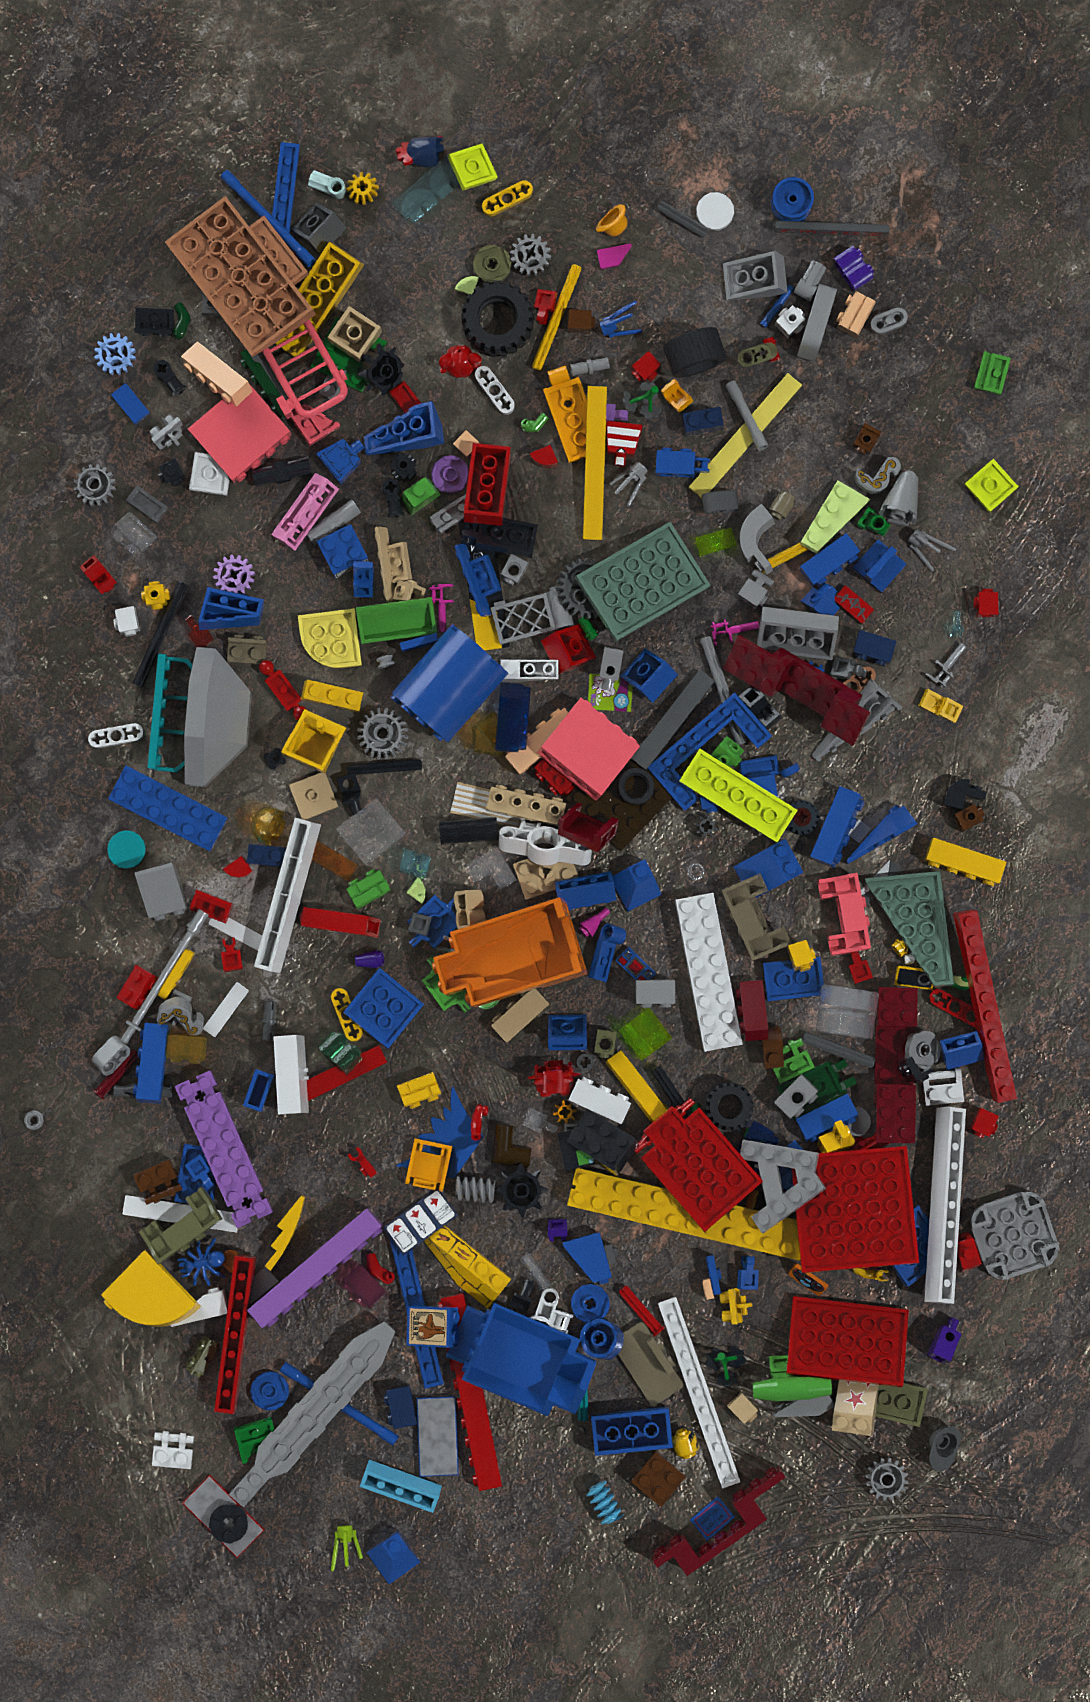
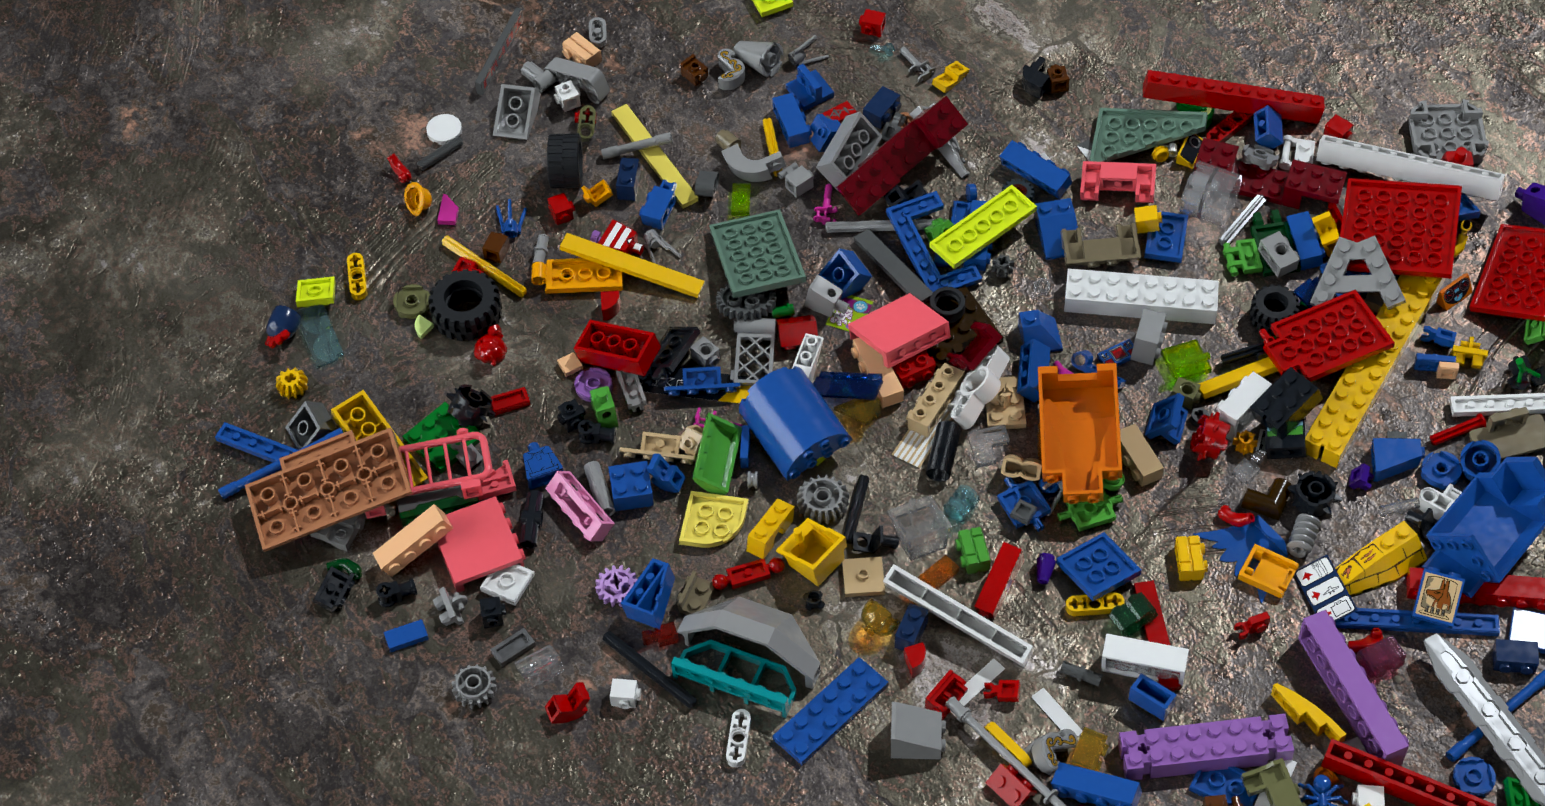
camera: 70 degrees left, 30 degrees down
light blue gear [94,333,136,375] -> none
teal tile [107,830,146,869] -> none
yellow brick [141,581,170,610] -> none
blue plate [185,1154,215,1189] -> none
light aqua piece [308,171,347,199] -> none
tan brick [328,306,382,363] -> none
blue wedge [364,401,444,455] -> none
yellowish green tile [407,877,426,904] -> none
white beam [475,366,514,415] -> none
light grey gear [510,234,551,276] -> none
bright green arm [521,413,549,432] -> none
dark grey plant [623,382,662,419] -> none
dark red brick [736,980,768,1041] -> none
blue piece [759,284,794,328] -> none
reddish brown brick [761,1025,784,1069] -> none
blue wheel [771,177,814,222] -> none
yellowish green wing [800,480,870,553] -> none
dark purple brick [833,246,874,292] -> none
blue wedge [845,805,917,864] -> none
red plate [848,952,873,984] -> none
green plate [857,507,891,537] -> none
black bracket [897,1057,933,1084] -> none
yellow brick [924,837,1006,887] -> none
none -> red arm [387,153,412,183]

